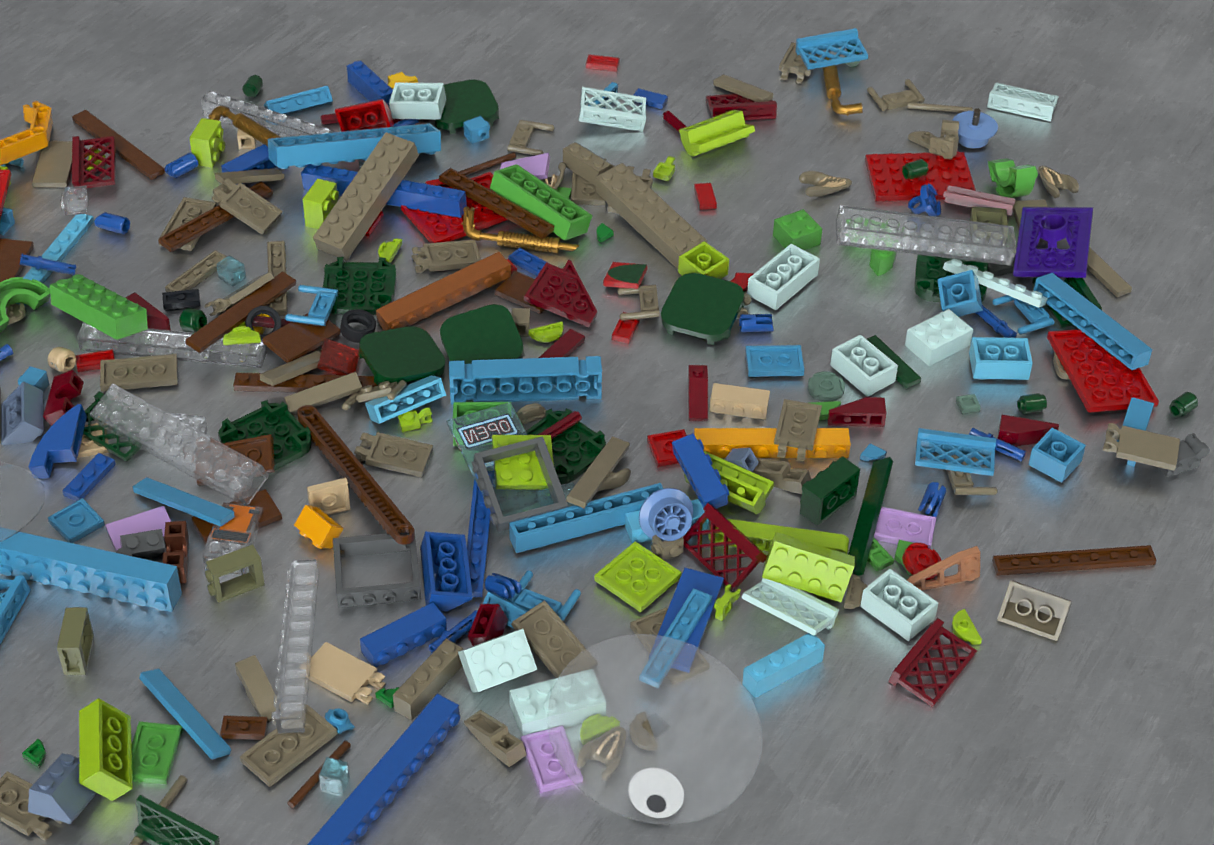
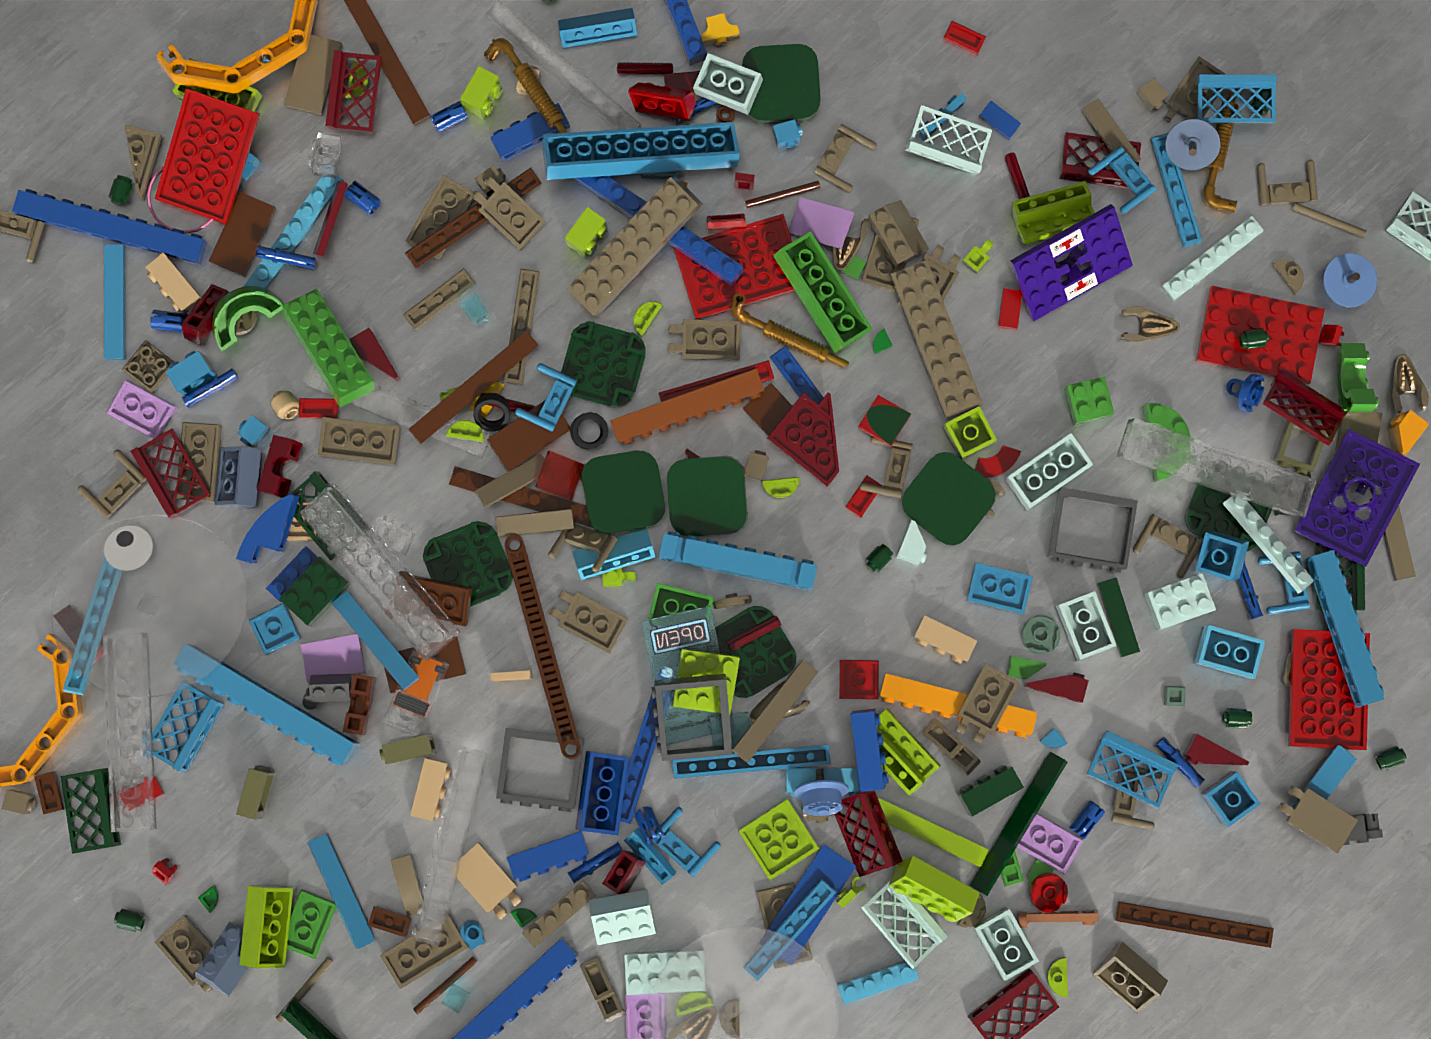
camera: 15 degrees right, 40 degrees up
black plate [162,289,200,310] -> none
dark green head [179,308,207,333] -> none
dark tan tile [204,272,274,316] -> none
dark tan tile [215,168,284,185] -> none
light orange brick [294,505,344,549] -> none
reddish brown tile [439,168,554,239] -> none
dark tan tile [511,600,598,678] -> none
dark red tile [538,329,585,358] -> none
dark red slope [688,365,708,421] -> none
sand blue brick [724,448,759,472] -> none
blue arm [739,314,774,332] -> none
dark tan tile [929,120,959,159] -> none
none -> dark green brick [279,556,351,627]
none -> dark red tile [313,181,348,256]
none -> tan brick [410,758,451,821]
none -> dark red tile [734,172,755,191]
none -> dark green brick [865,544,893,573]
none -> light aqua slope [896,520,928,566]
none -> dark purple plate [1010,204,1133,321]
none -> dark grey window [1048,487,1138,573]
none -> dark azure plate [1088,146,1156,214]
none -> dark tan plate [1133,514,1203,578]
none -> dark tan brick [1136,77,1169,111]
none -> dark azure tile [1150,133,1202,247]
none -> light aqua plate [1161,216,1264,301]
none -> sand blue piece [1166,119,1220,170]
none -> red tile [1319,325,1344,346]
none -> light orange slope [1388,410,1429,456]

